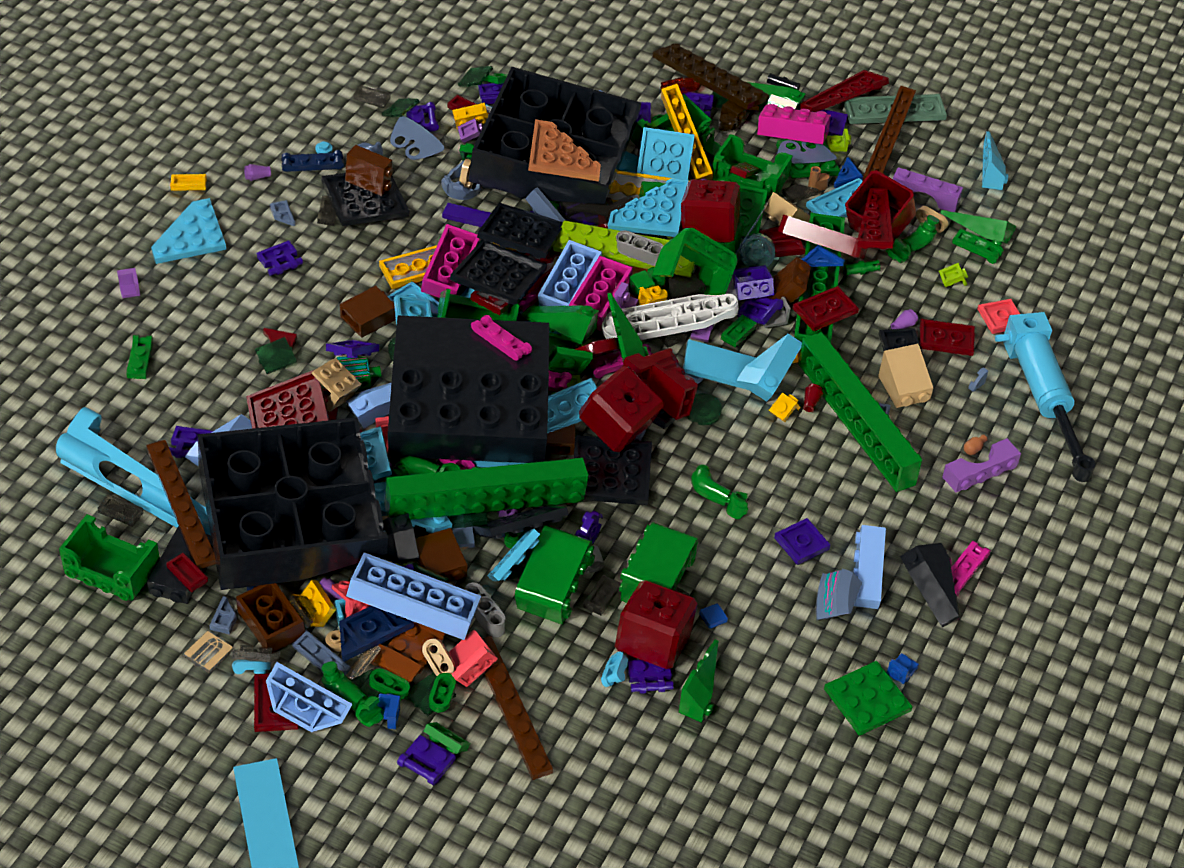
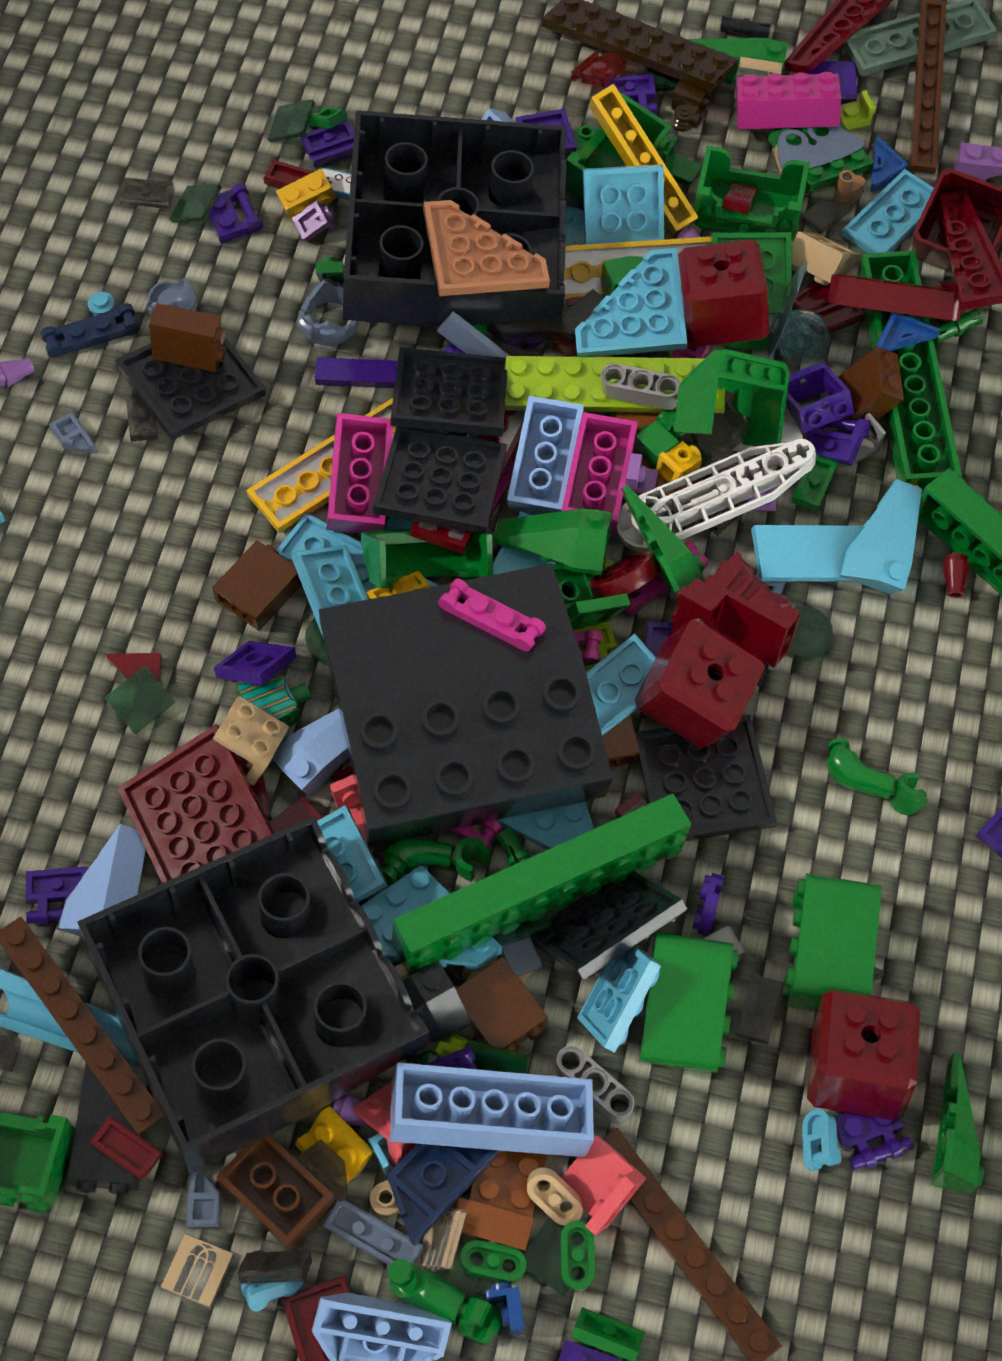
camera: 10 degrees left, 15 degrees up
dark purple plate [257,240,303,276] -> none
sand blue piece [390,116,444,160] -> none
tan plate [459,159,473,189] -> none
blue tile [699,603,728,629] -> none
yellow bracket [769,393,800,422] -> none
dark red tile [793,286,859,332] -> none

